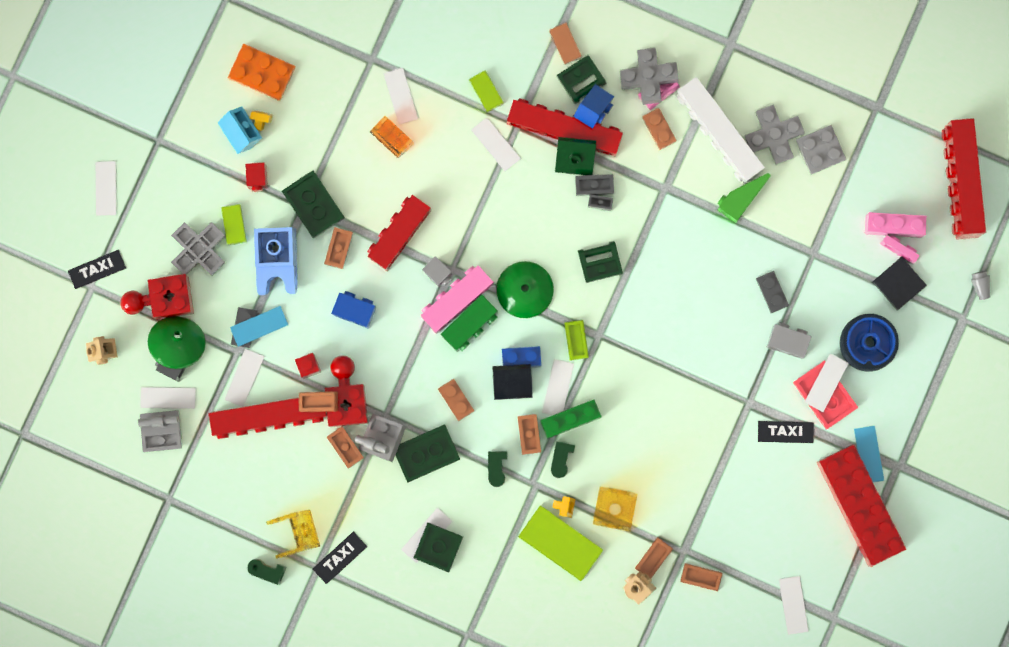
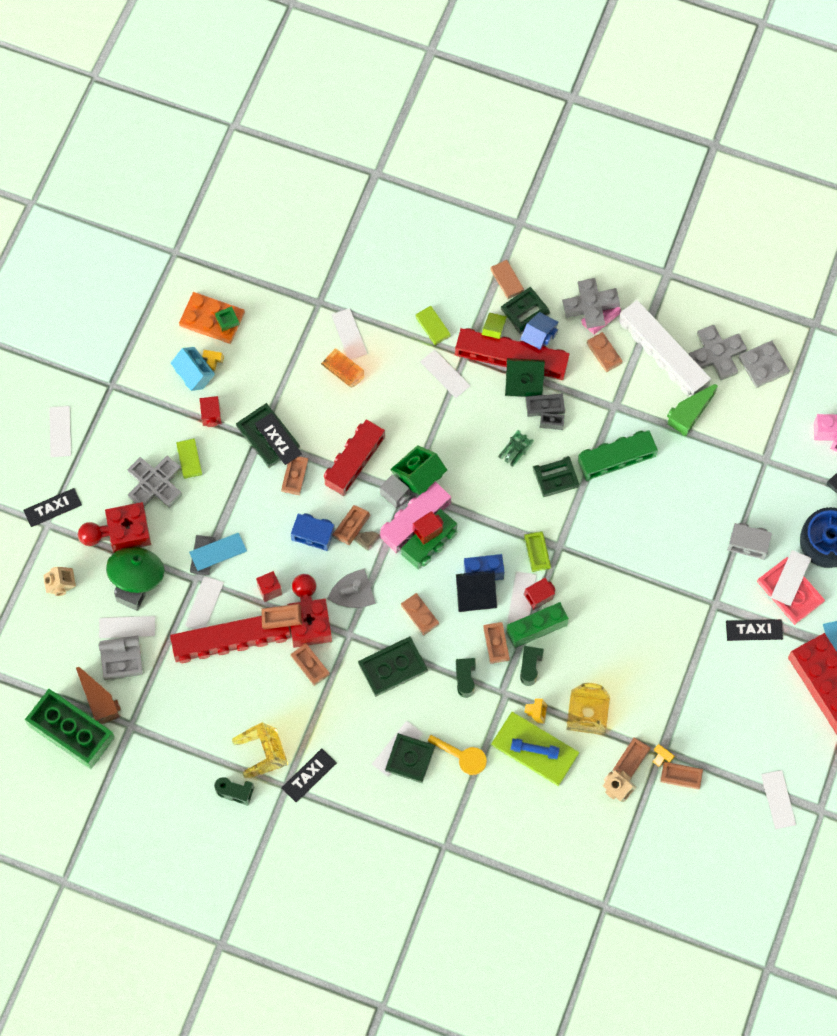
camera: 10 degrees left, 15 degrees down
light blue brick [254,227,298,295] -> none
light grey plate [355,414,407,463] -> none
green dish [496,261,554,319] -> none
dark grey plate [756,271,789,314] -> none
none -> green brick [25,688,115,769]
none -> dark orange slope [76,667,121,724]
none -> green plate [215,306,240,332]
none -> black sticker [254,413,302,465]
none -> light grey shield [327,568,376,608]
none -> nougat plate [332,505,371,545]
none -> dark tan tile [354,531,380,551]
none -> green brick [390,445,448,495]
none -> red brick [412,511,444,545]
none -> yellow piece [428,735,487,775]
none -> lime tile [482,312,507,339]
none -> clear green arm [498,430,534,467]
none -> blue bar [511,738,560,759]
none -> red brick [523,578,556,610]
none -> green brick [577,430,658,481]
none -> yellow tile [653,744,676,767]

